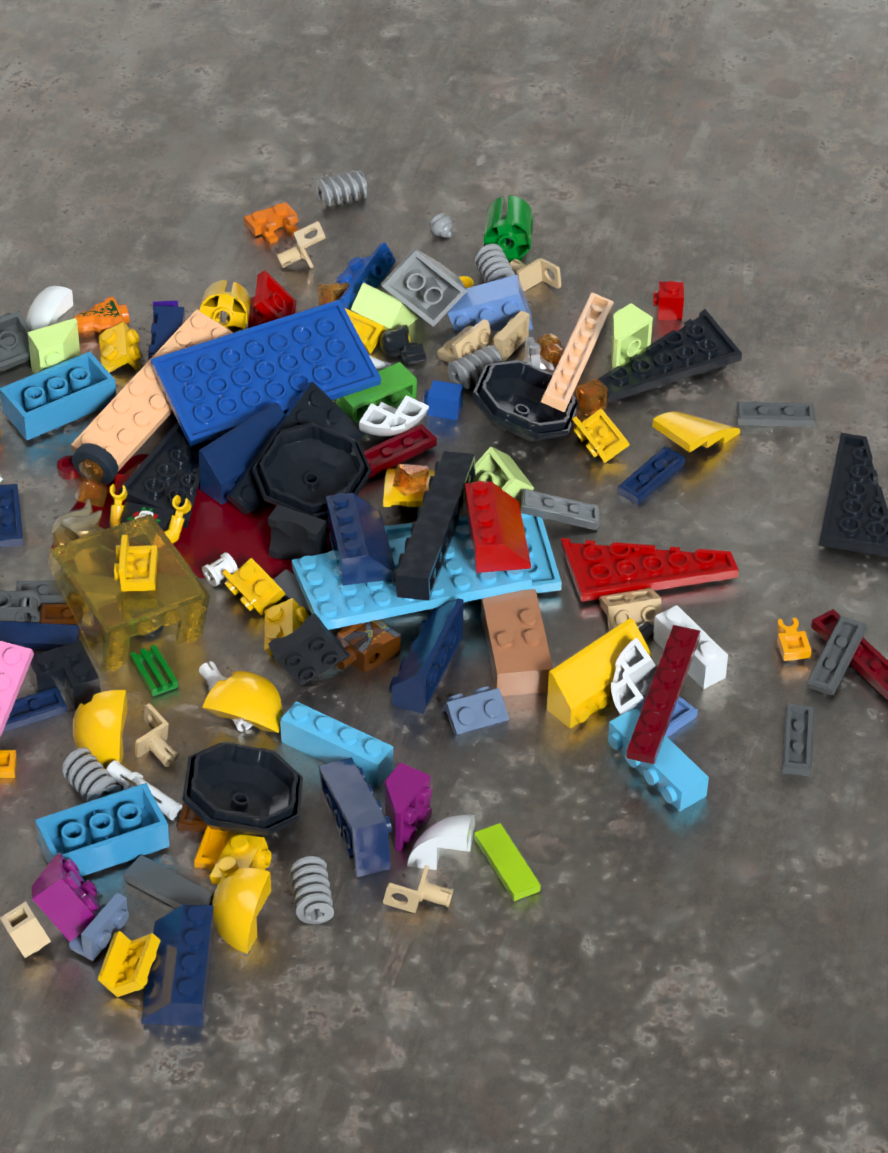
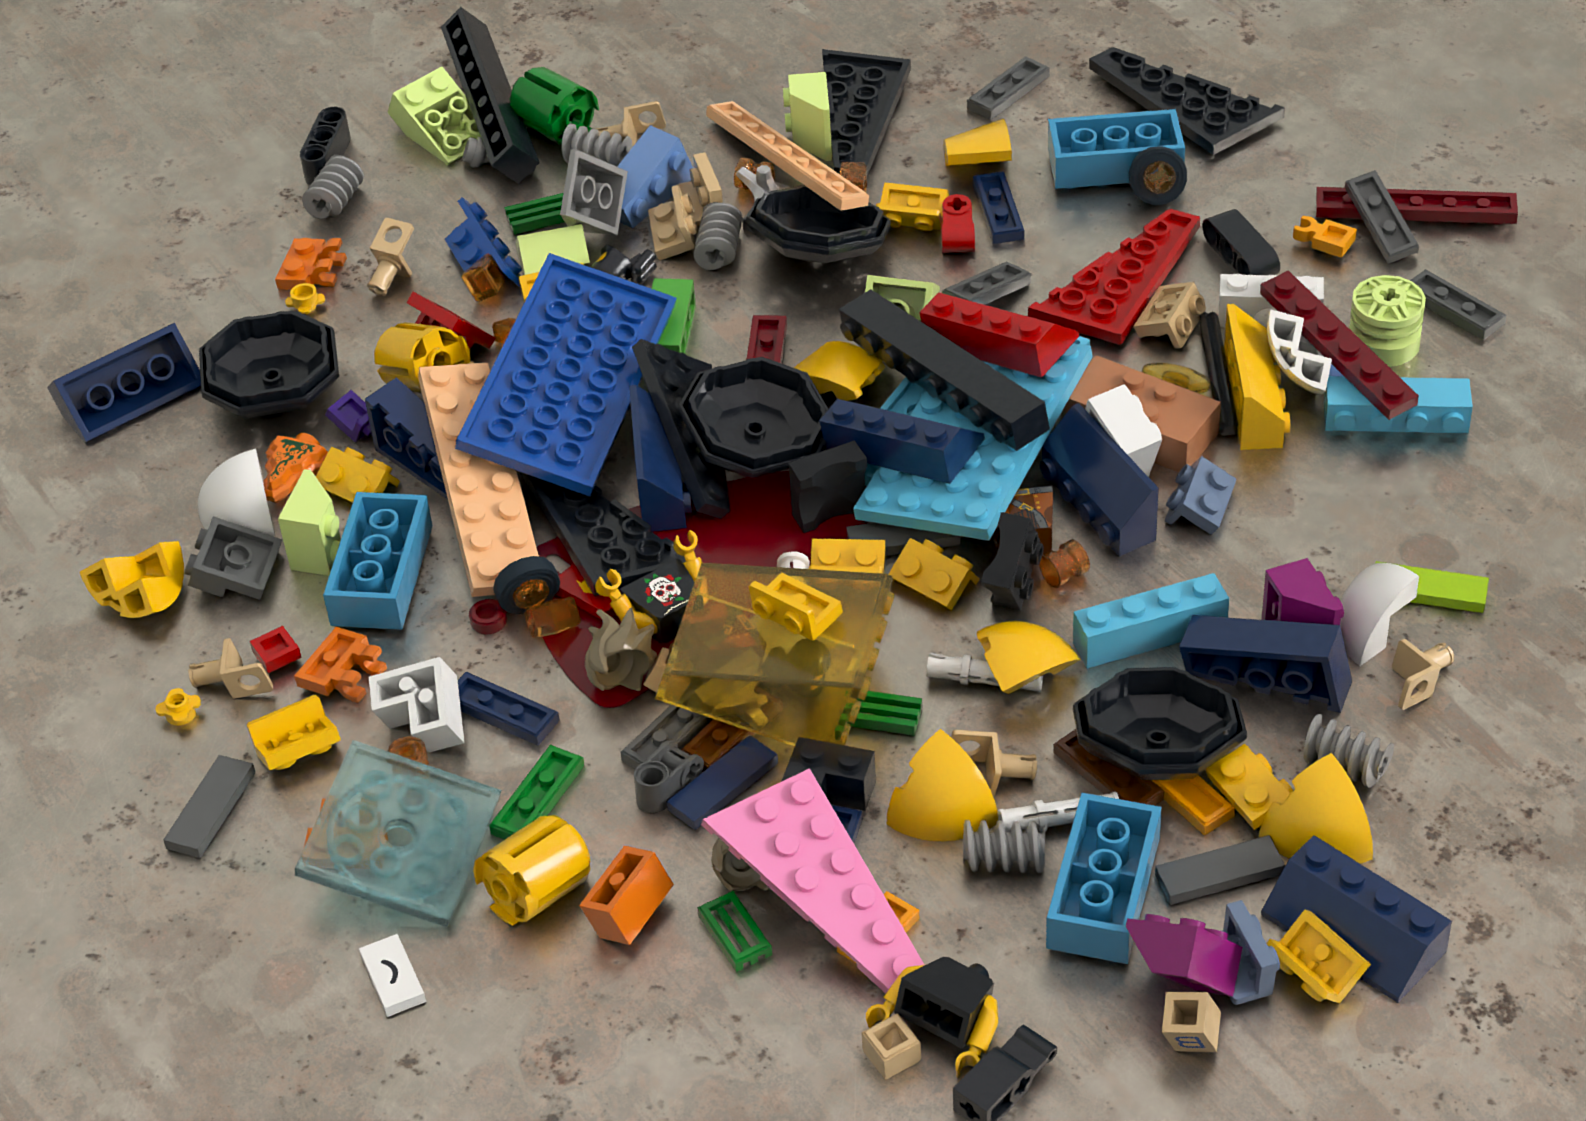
camera: 45 degrees left, 0 degrees up
white brick [359,395,429,436] -> none
clear orange slope [393,464,430,496] -> none
blue brick [424,380,463,421] -> none
red brick [653,281,684,321] -> none
none -> dark blue slope [47,323,201,442]
none -> black rock [199,310,340,419]
none -> yellow plate [285,283,325,314]
none -> black beam [300,106,351,185]
none -> yellowish green slope [387,67,481,165]
none -> black brick [441,7,540,184]
none -> red piece [941,194,975,254]
none -> clear orange wheel [1039,539,1090,588]
none -> dark azure brick [1048,109,1185,189]
none -> white brick [1085,384,1162,477]
none -> black wheel [1129,146,1187,205]
none -> clear yellow dish [1142,363,1211,394]
none -> black beam [1202,209,1280,275]
none -> yellowish green wheel [1349,275,1426,367]

